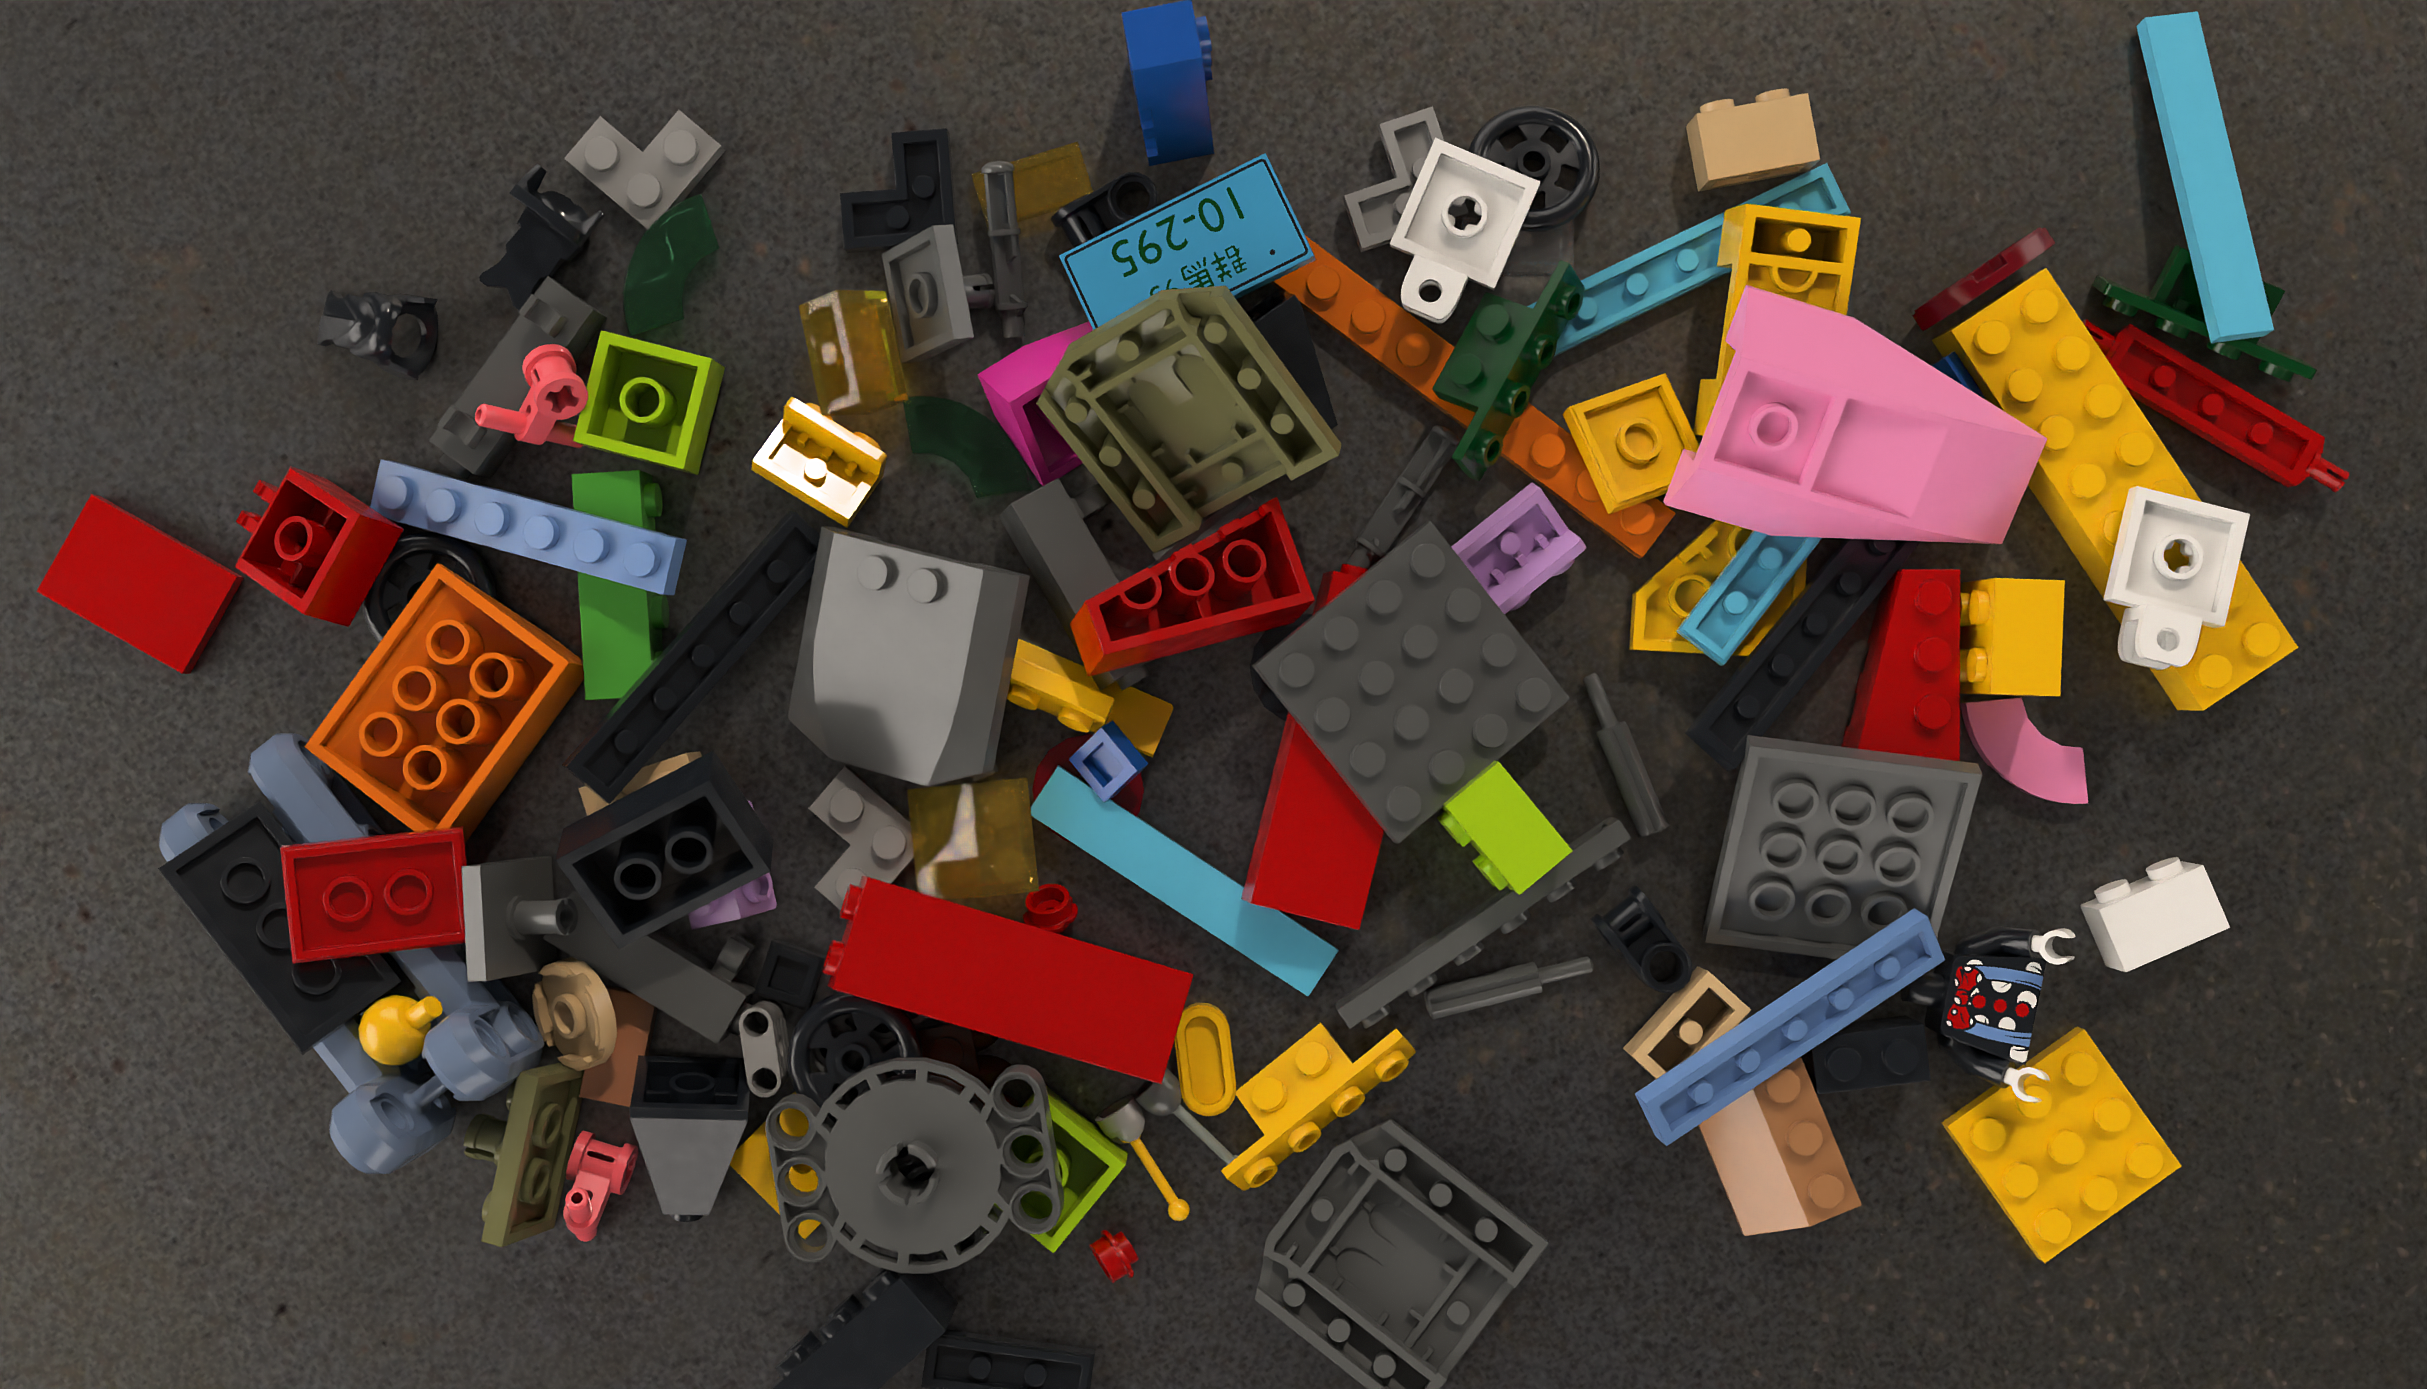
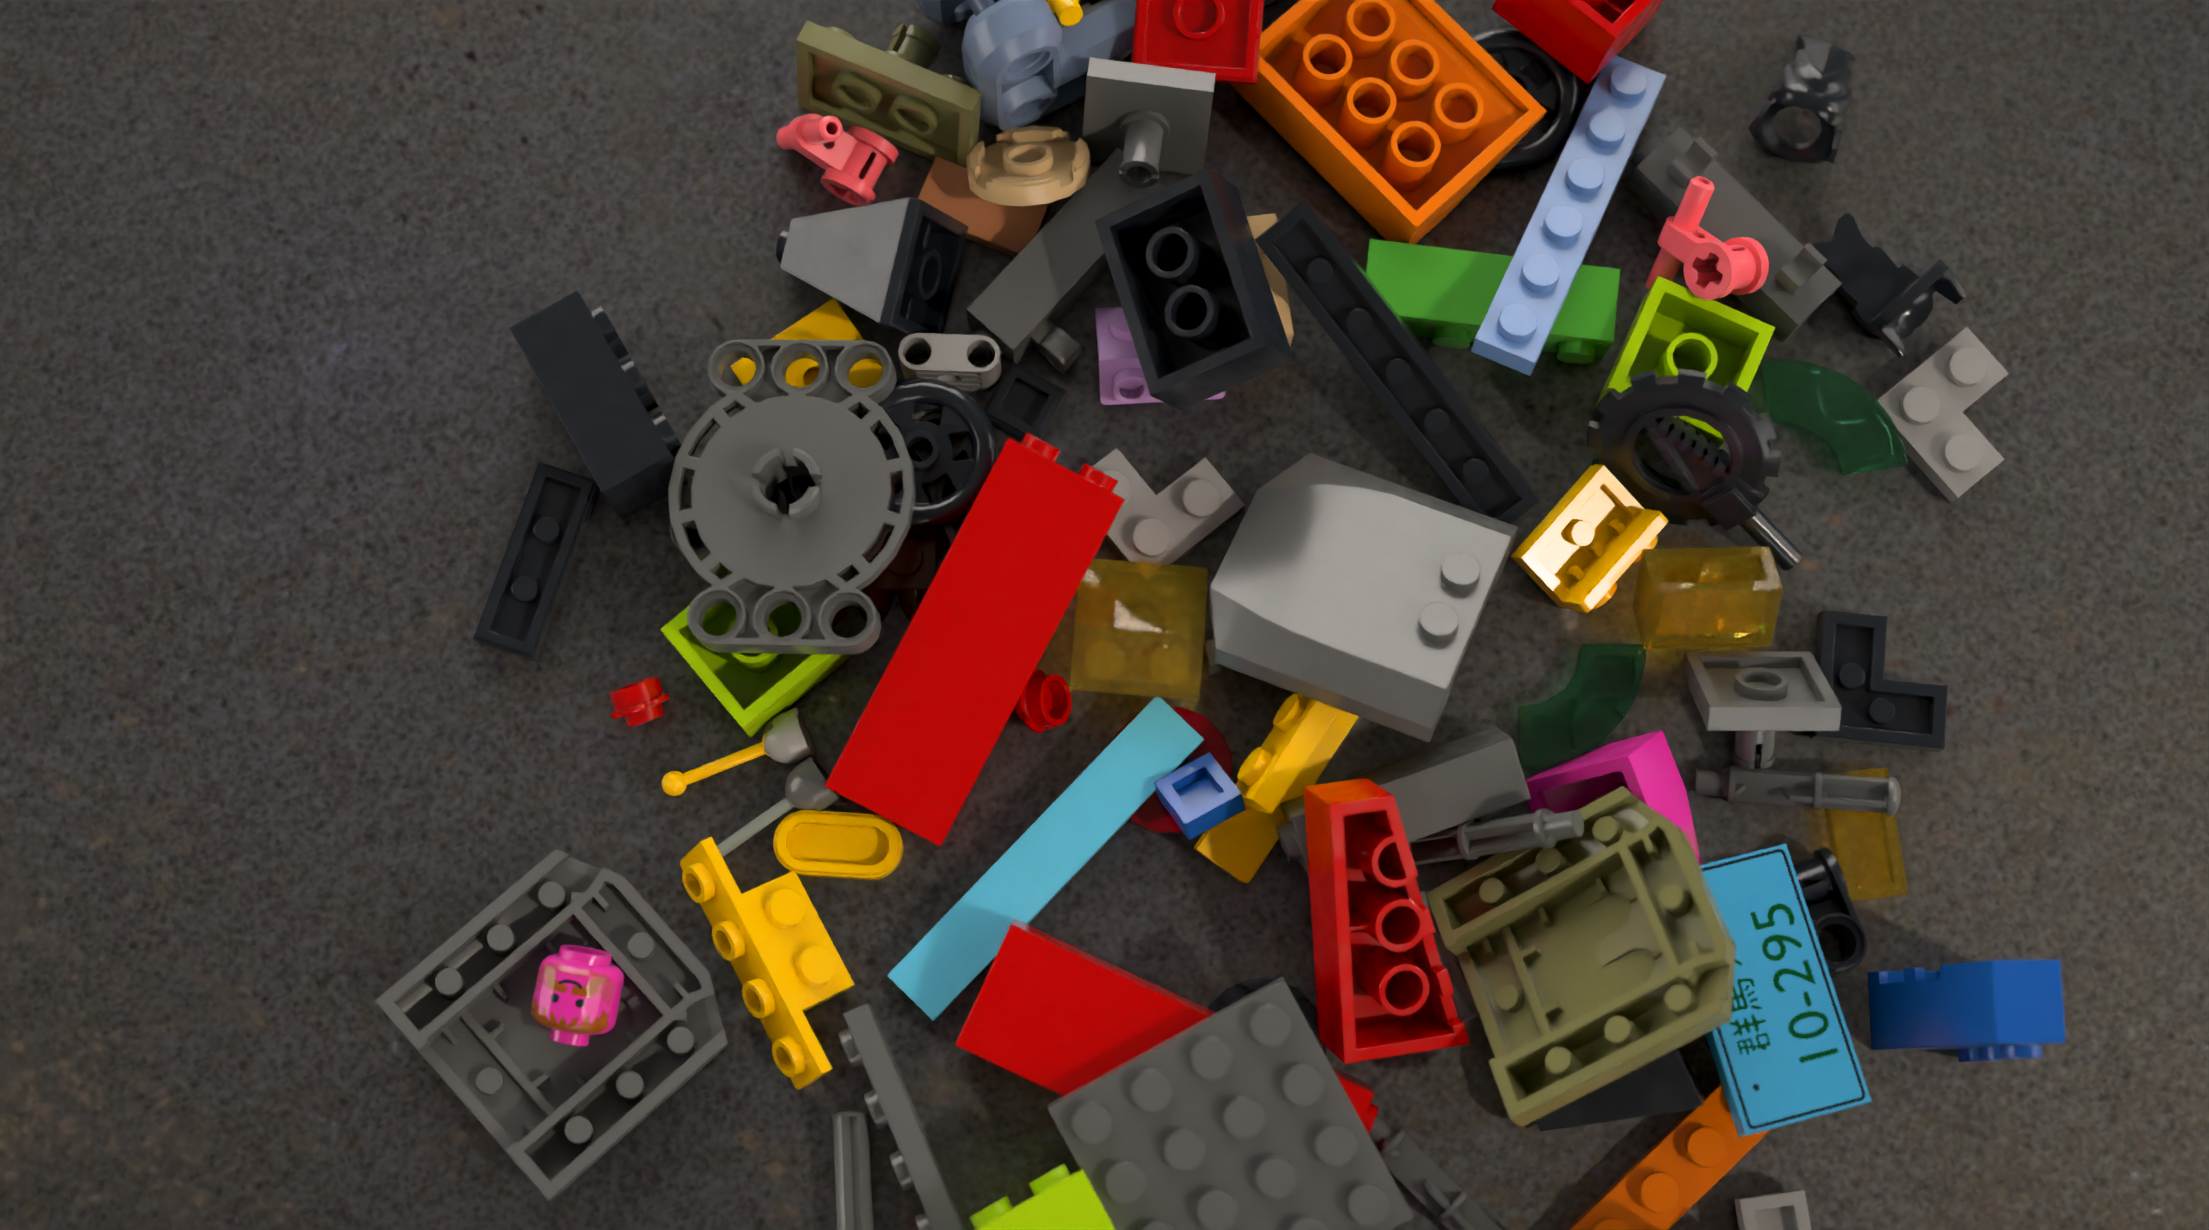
camera: 95 degrees right, 10 degrees down
none -> dark pink head [531,945,624,1046]
none -> dark grey piece [1408,808,1584,867]
none -> black bar [1587,369,1802,571]

